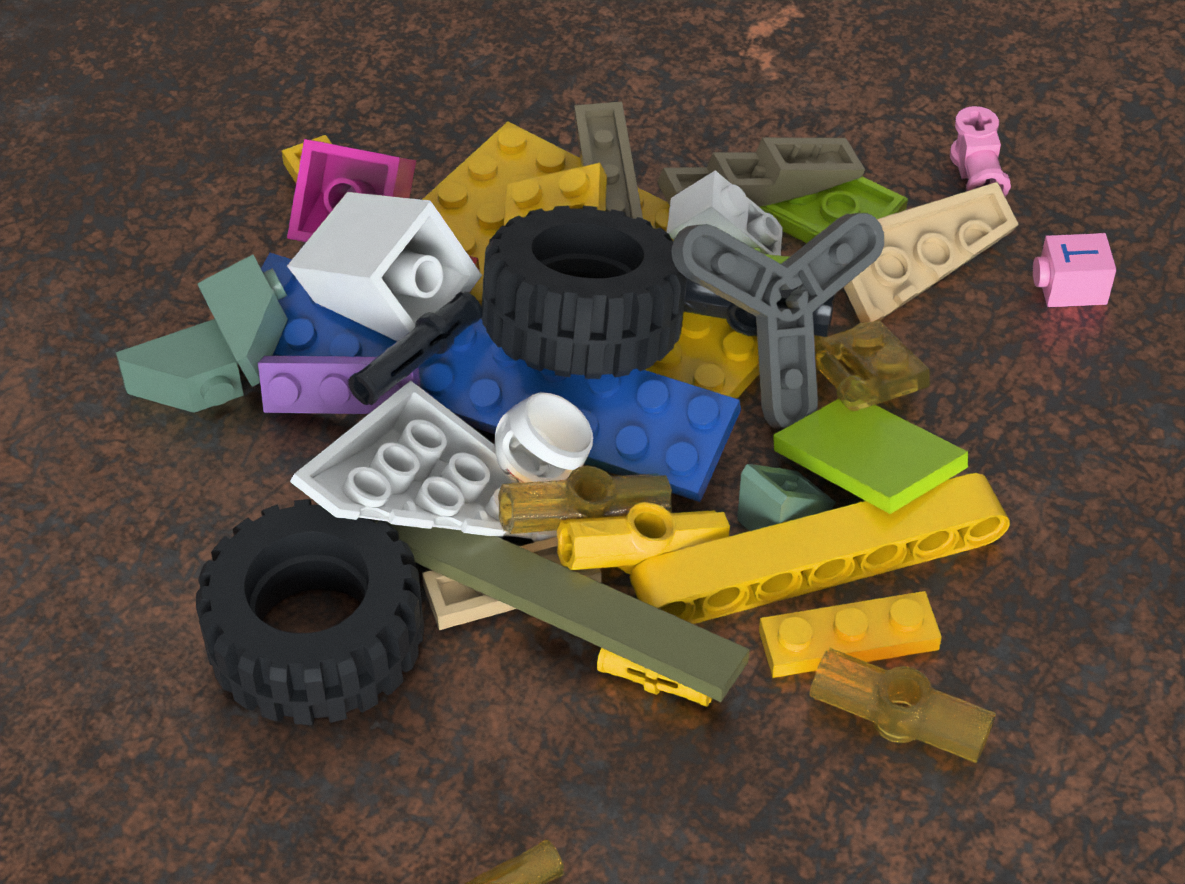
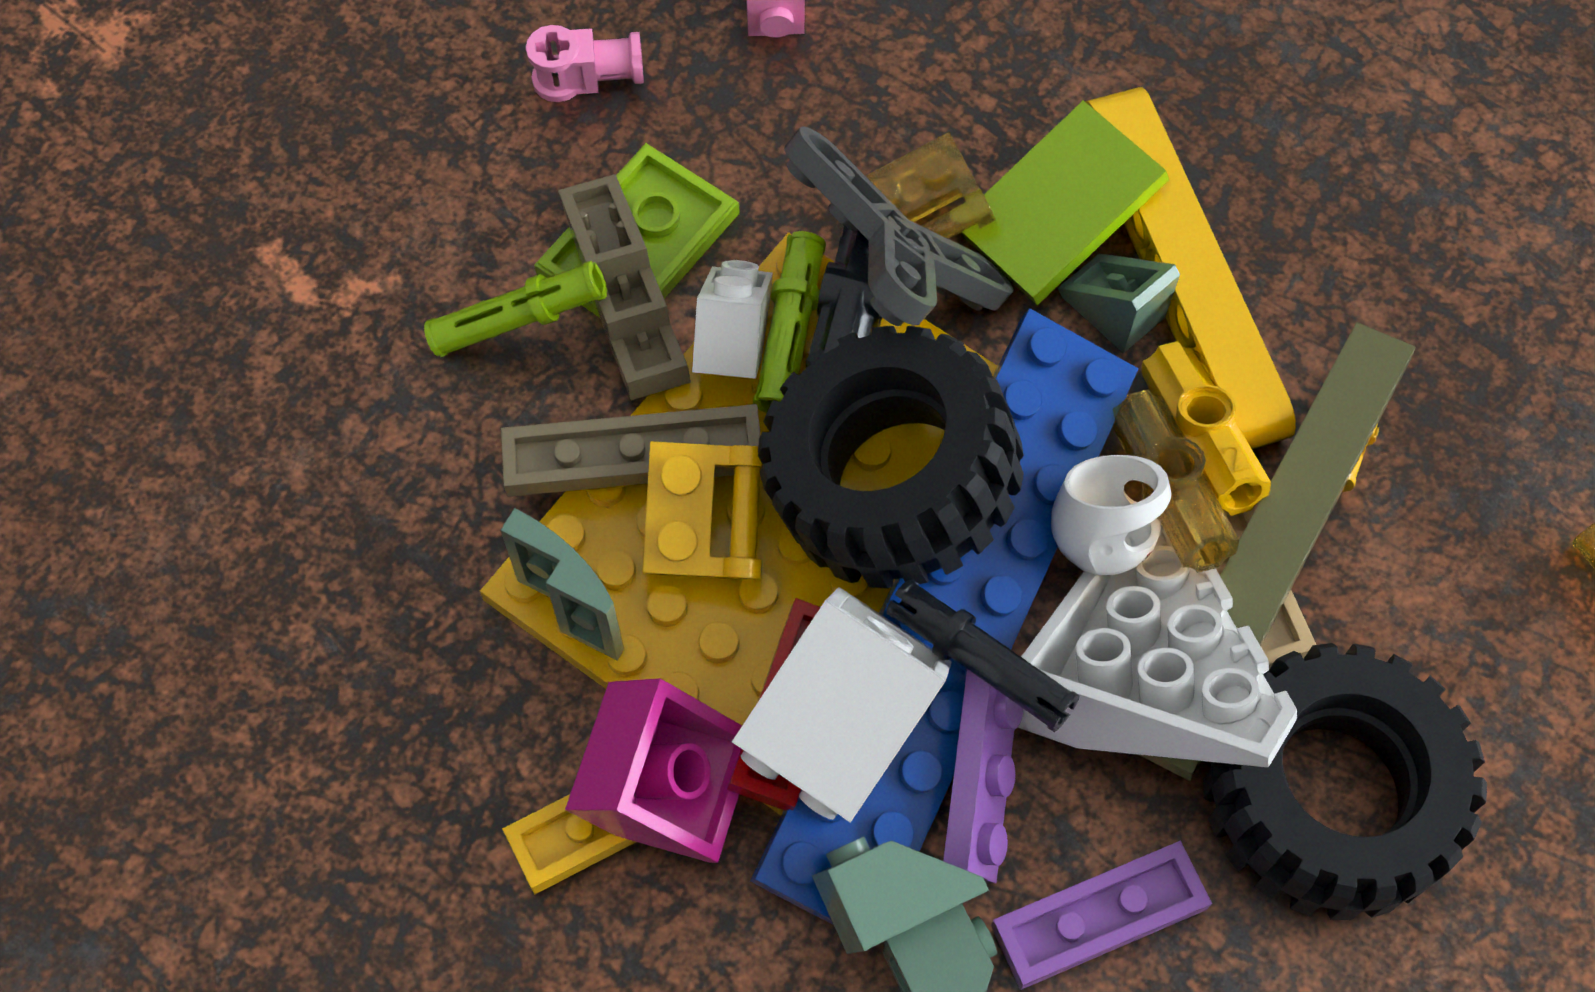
camera: 90 degrees left, 15 degrees up
yellow plate [759,591,942,678] -> none
clear yellow piece [810,648,996,763] -> none
tan wing [844,182,1019,331] -> none
none -> lime pin [424,261,607,357]
none -> sand green slope [500,508,624,661]
none -> medium lavender plate [991,840,1212,990]

